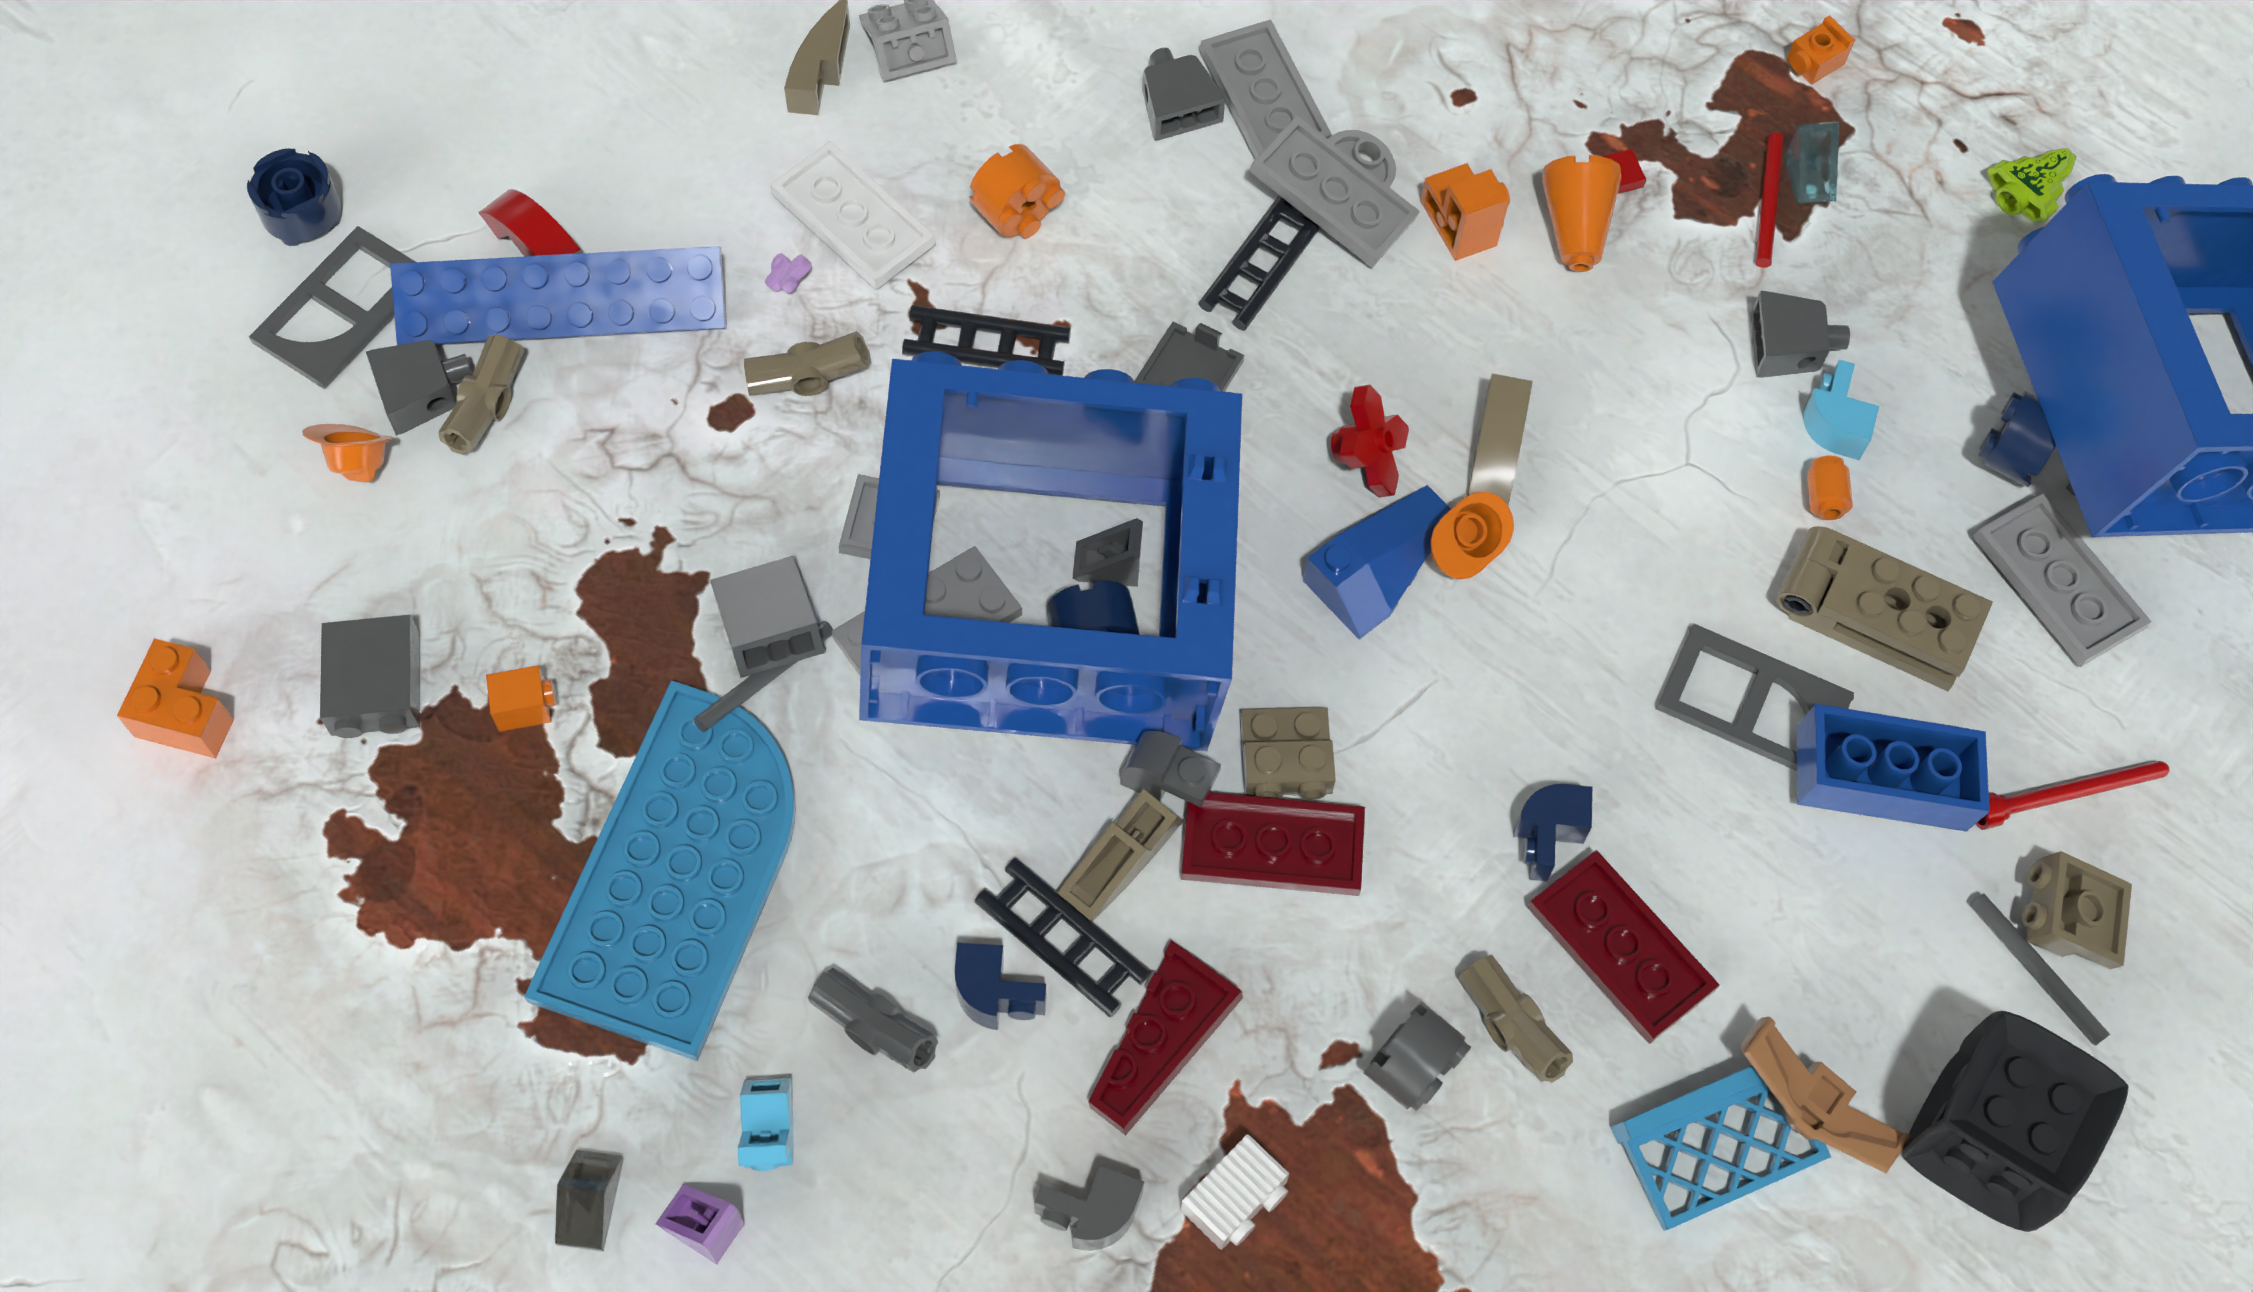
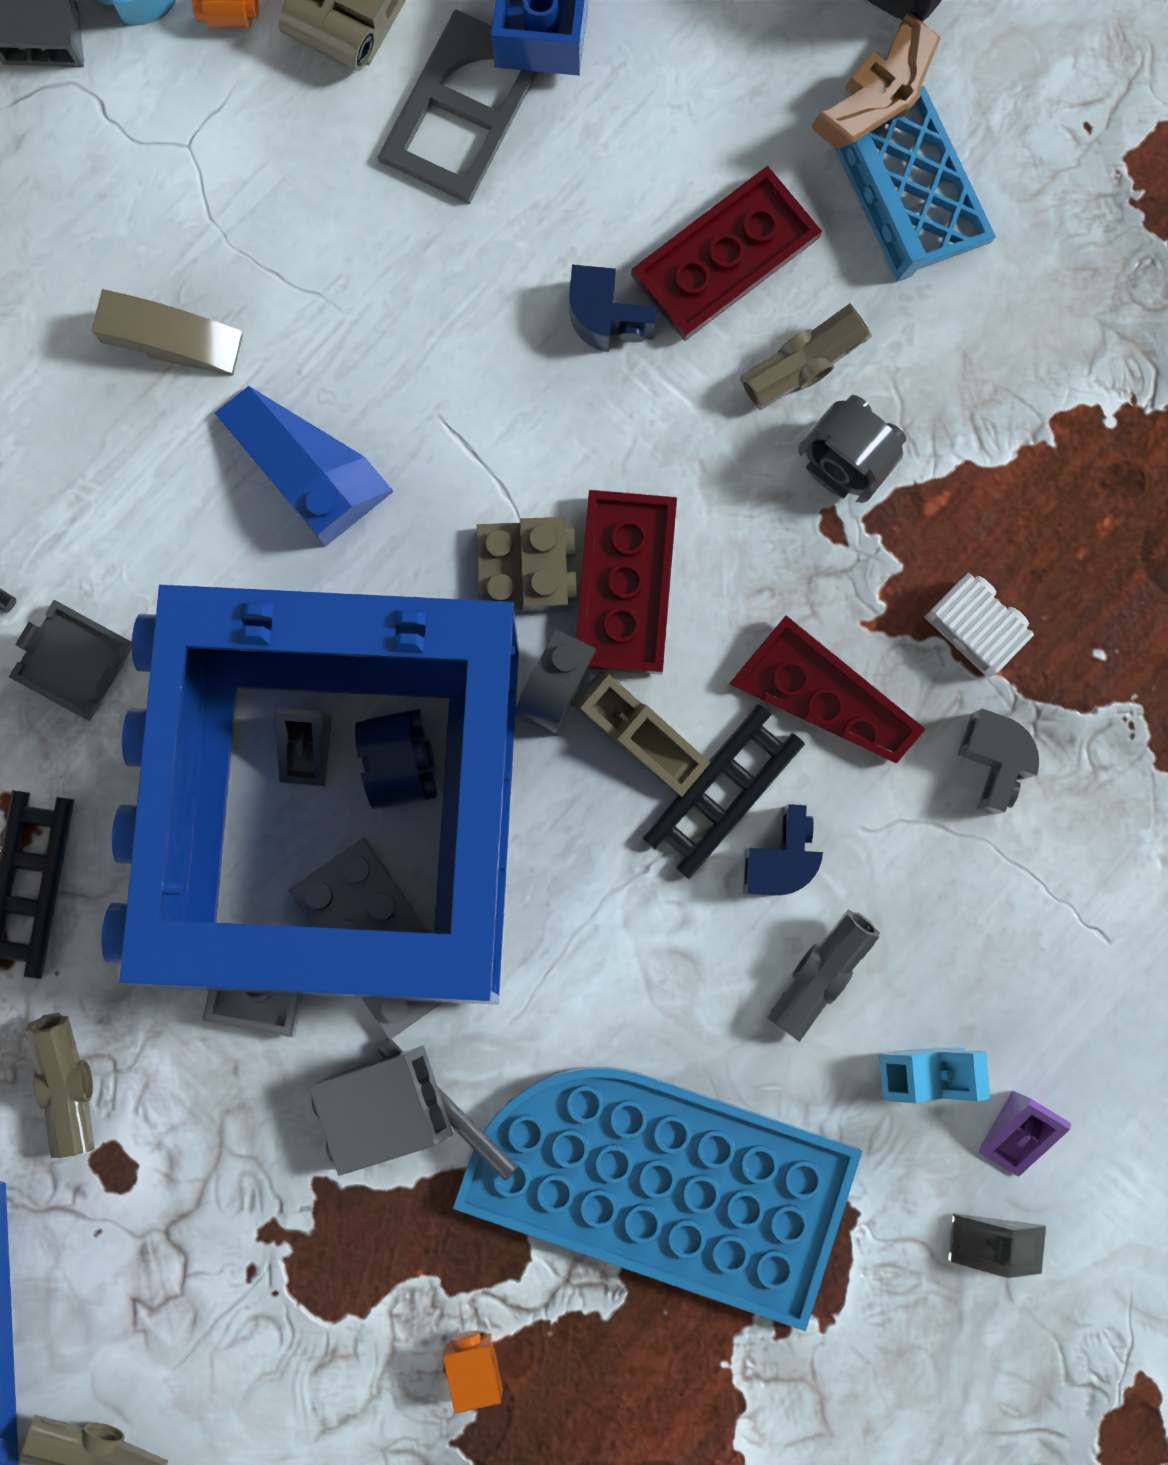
camera: 90 degrees left, 20 degrees up
red plant [1331,384,1409,498] -> none
orange piece [1430,492,1514,580] -> none

